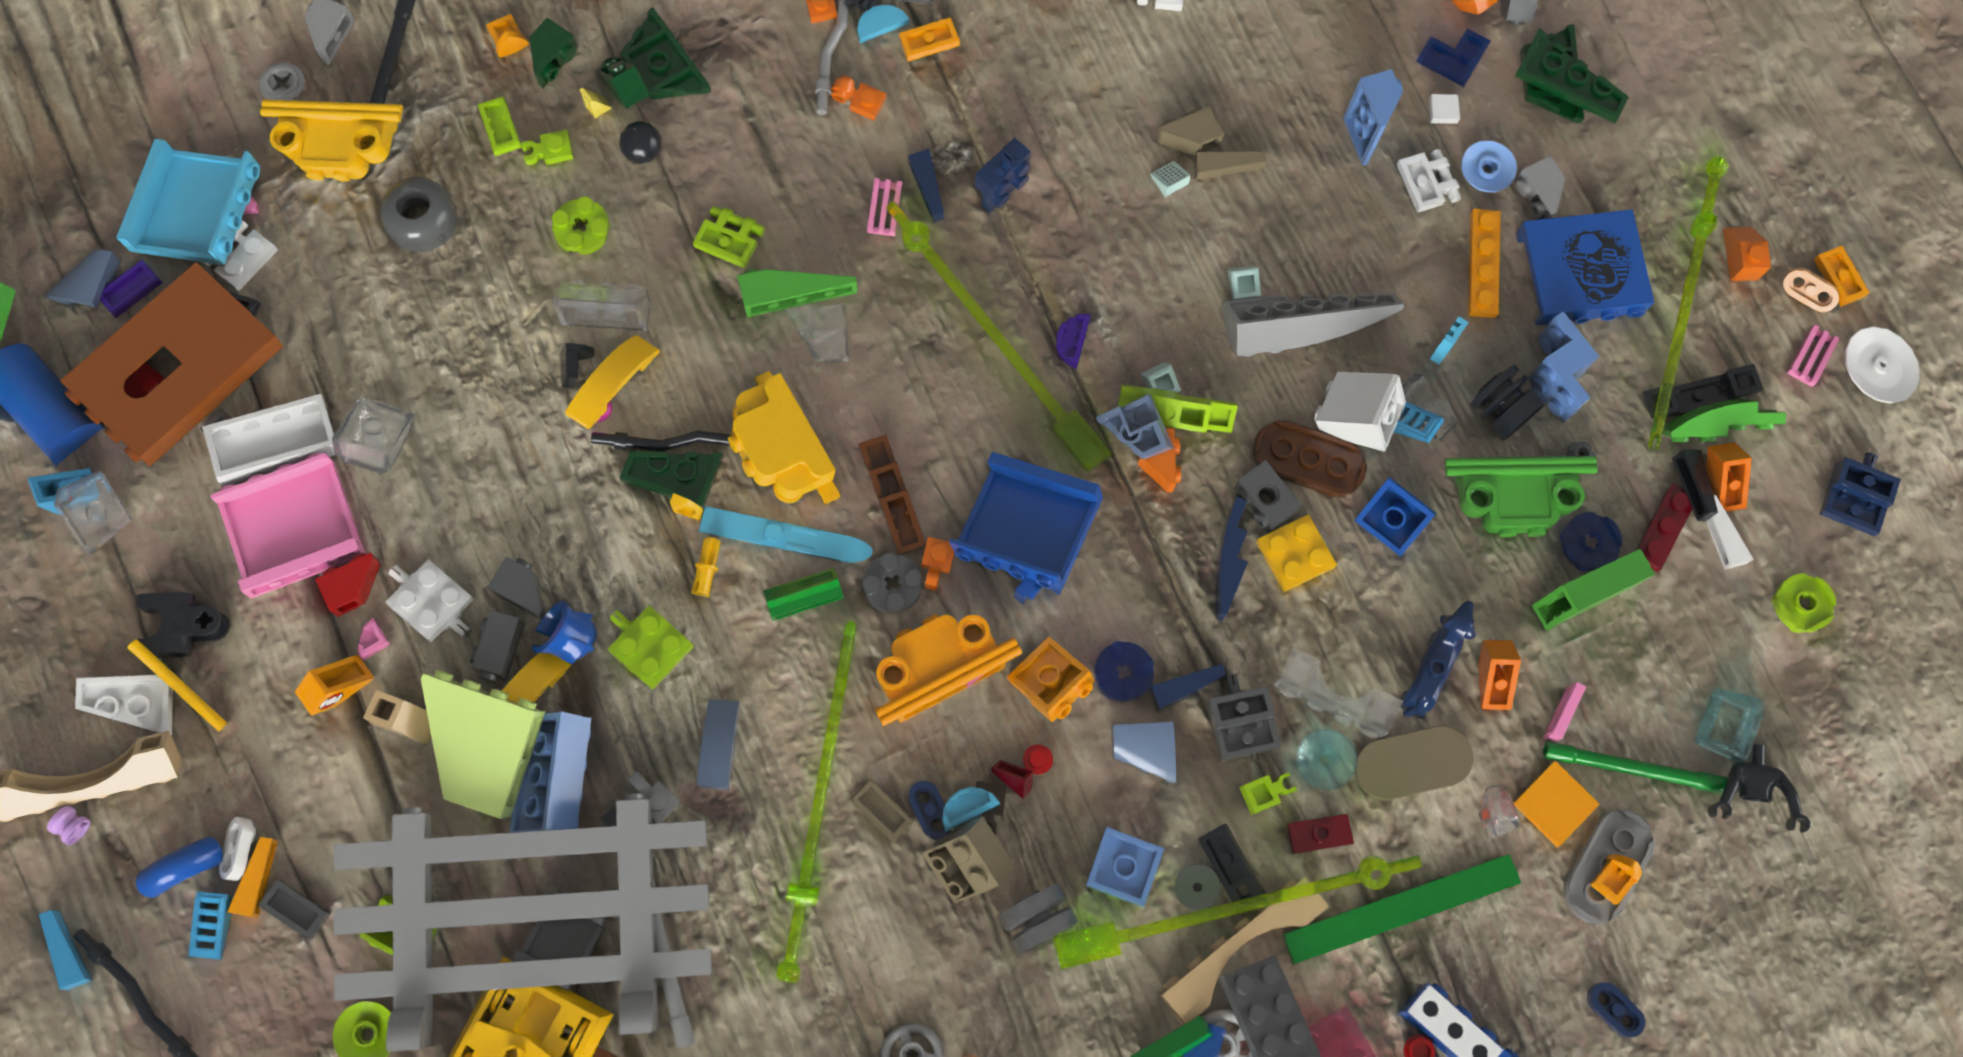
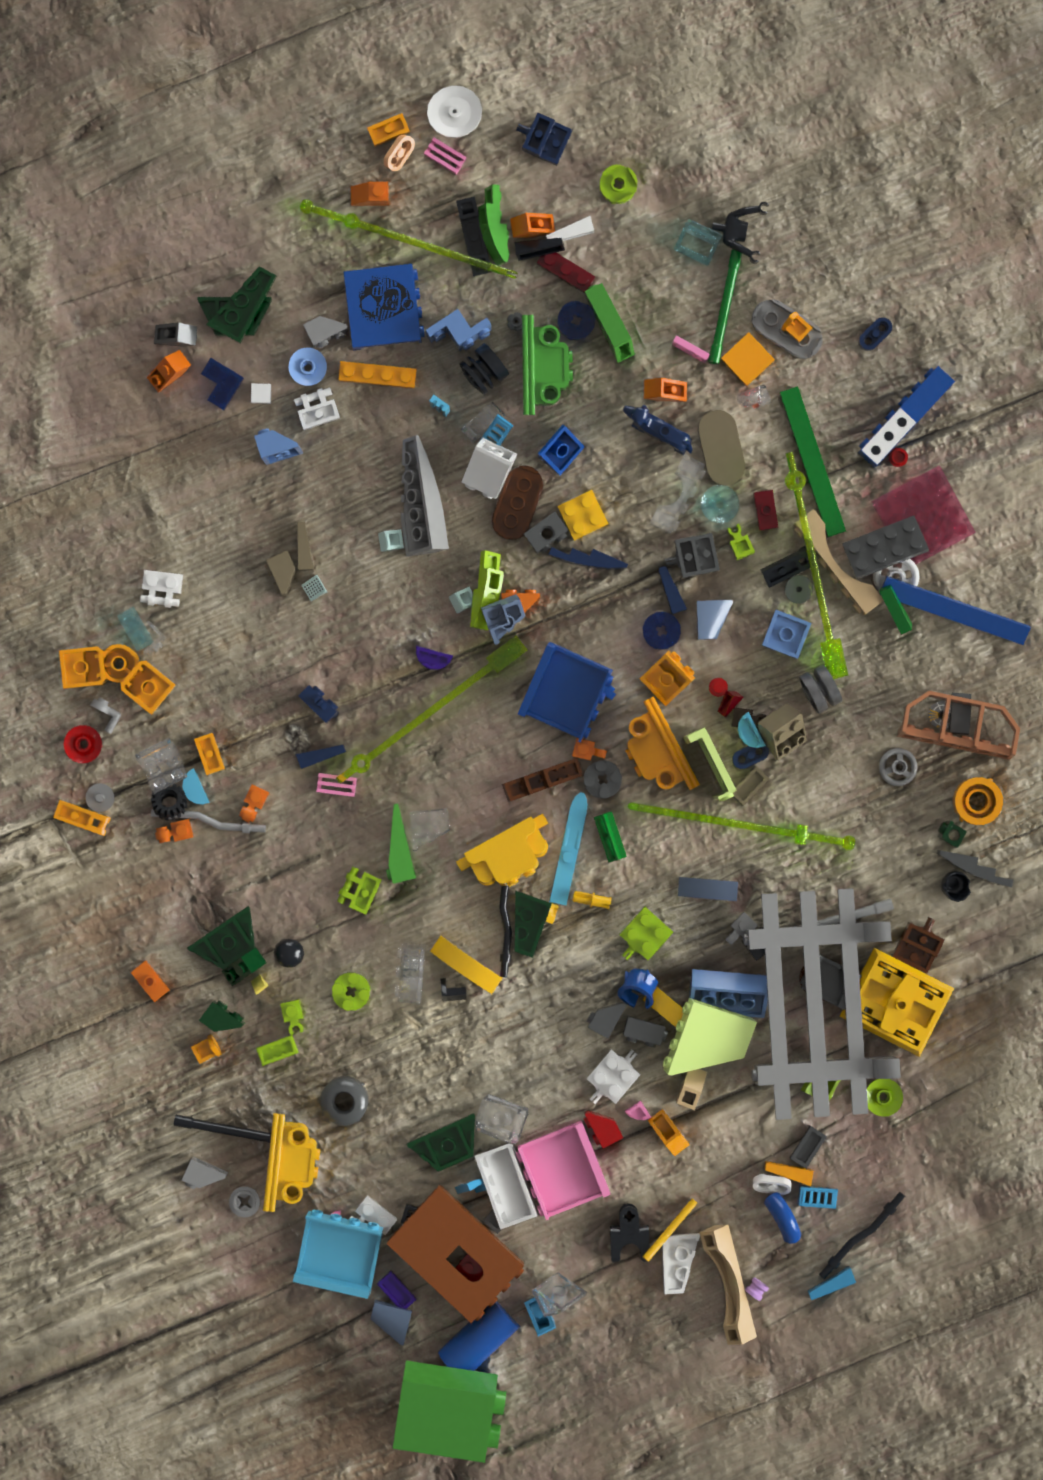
camera: 80 degrees left, 15 degrees up
none -> dark green wing [406,1113,475,1172]
none -> dark azure slope [455,1179,486,1194]
none -> yellowish green panel [683,727,737,801]

